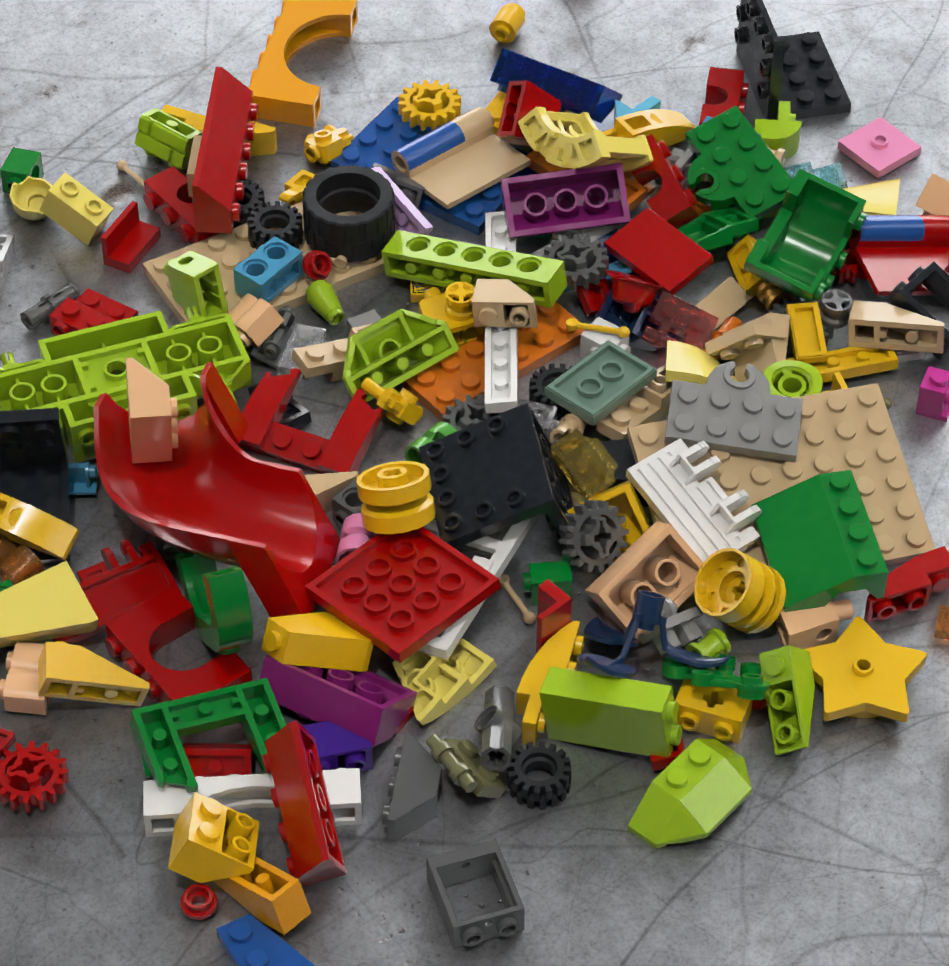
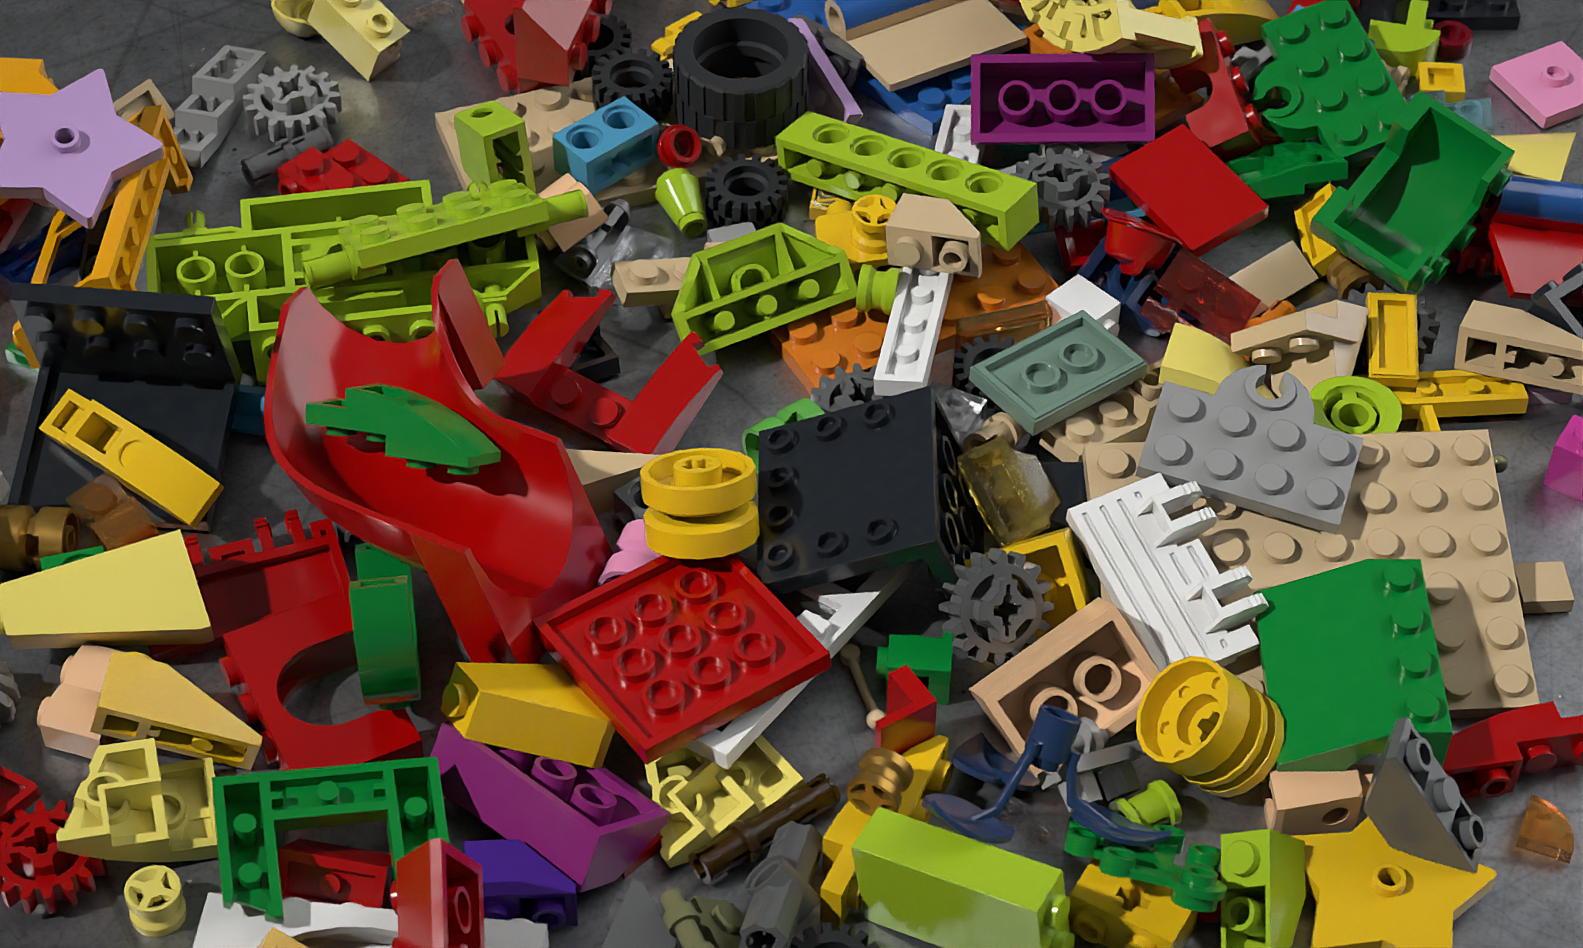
camera: 10 degrees right, 0 degrees up
red panel [100,201,161,274] -> none
light nougat slope [126,358,178,464] -> none
yellow piece [361,378,424,426] -> none
yellow hinge [566,318,630,338] -> none
flat silver wheel [819,289,852,329] -> none
none -> light yellow slope [56,738,218,862]
none -> light yellow wheel [124,865,187,938]
none -> light grey gear [243,64,342,142]
none -> lime plate [301,179,589,290]
none -> green slope [305,383,501,475]
none -> dark brown pin [689,773,841,884]
none -> black tyre [705,153,788,231]
none -> pearl gold wheel [846,748,914,816]
none -> lime wheel [856,264,902,315]
none -> clear orange tile [954,301,1053,354]
none -> dark grey slope [1363,717,1487,873]
none -> yellow plate [1416,62,1466,106]
none -> dark red tile [1432,21,1473,60]
none -> tan tile [1513,561,1575,614]

